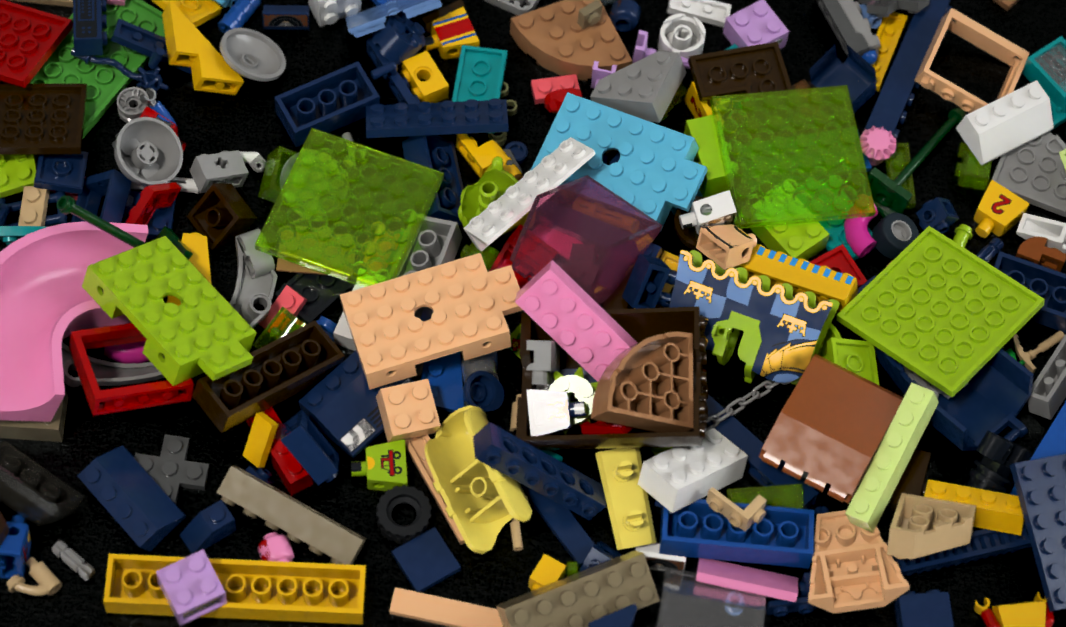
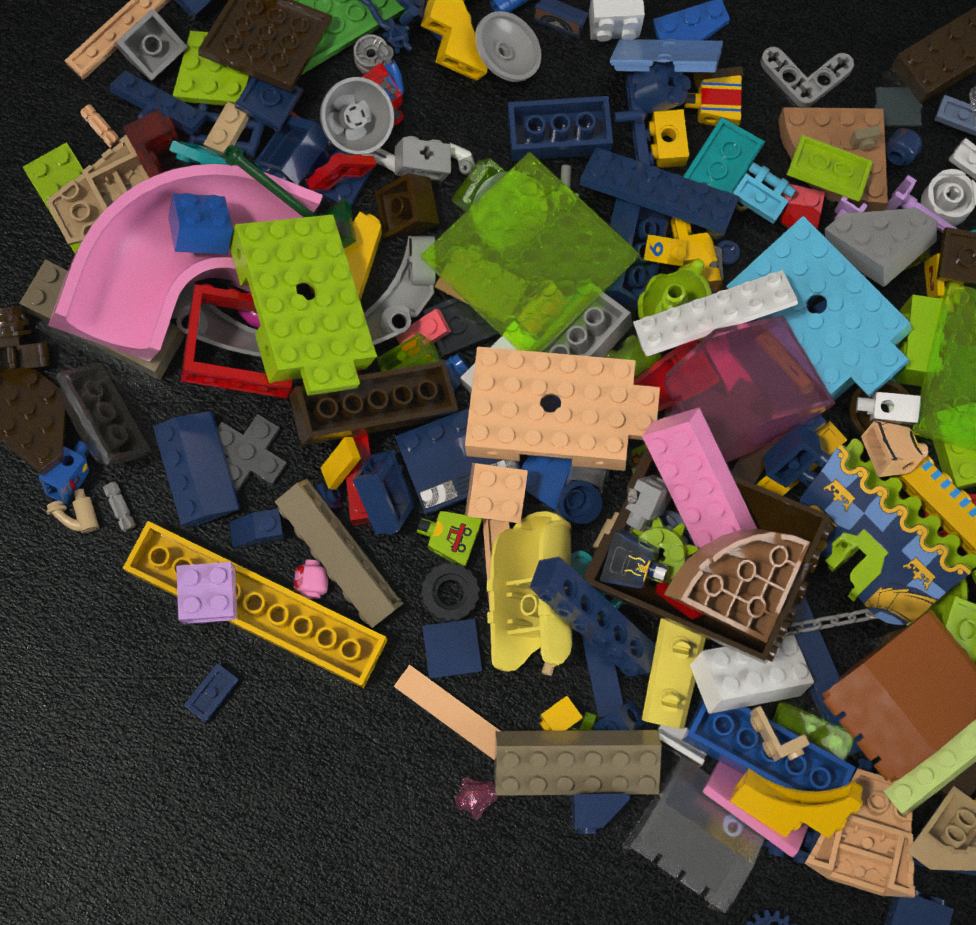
camera: 25 degrees right, 15 degrees up
none -> blue brick [168,193,233,255]
none -> yellow brick [644,235,687,266]
none -> yellow arch [730,769,863,839]
none -> medium azure plate [733,162,796,224]
none -> lime tile [787,135,873,202]

